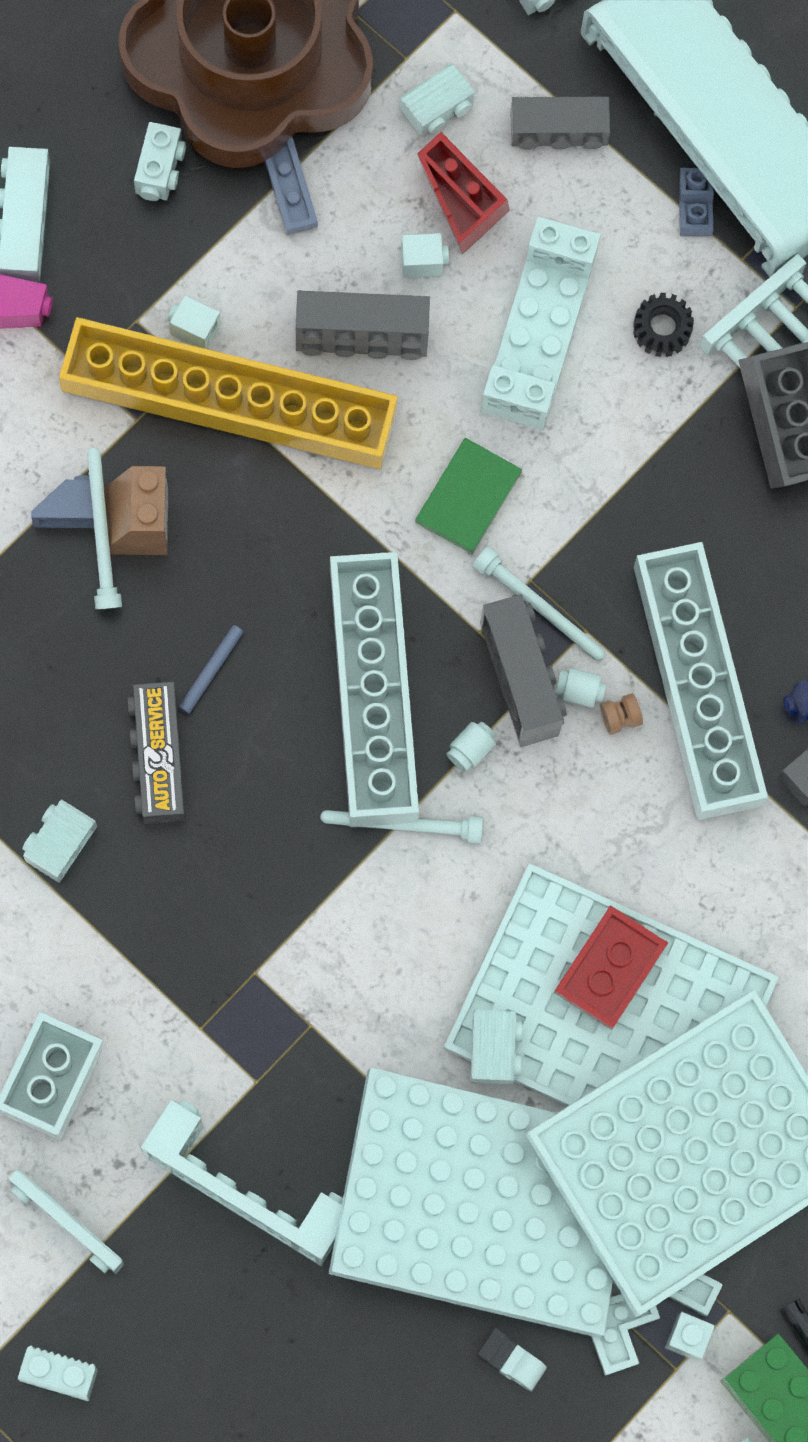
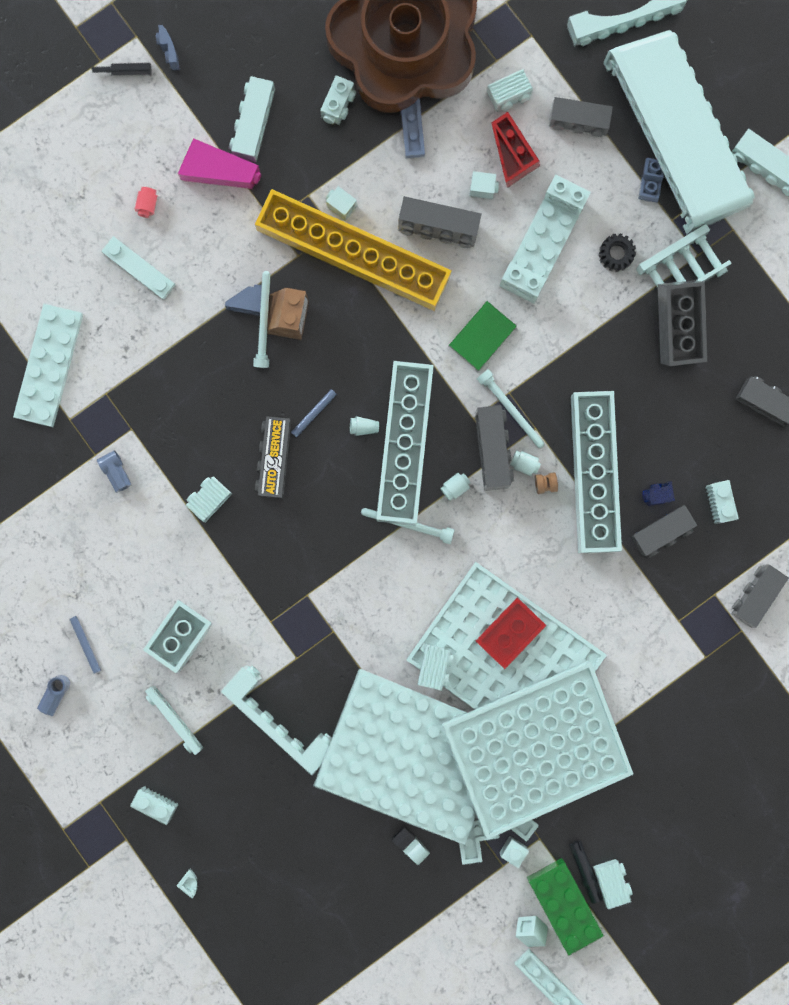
camera: 15 degrees right, 10 degrees up
none -> light aqua cone [350,416,379,436]

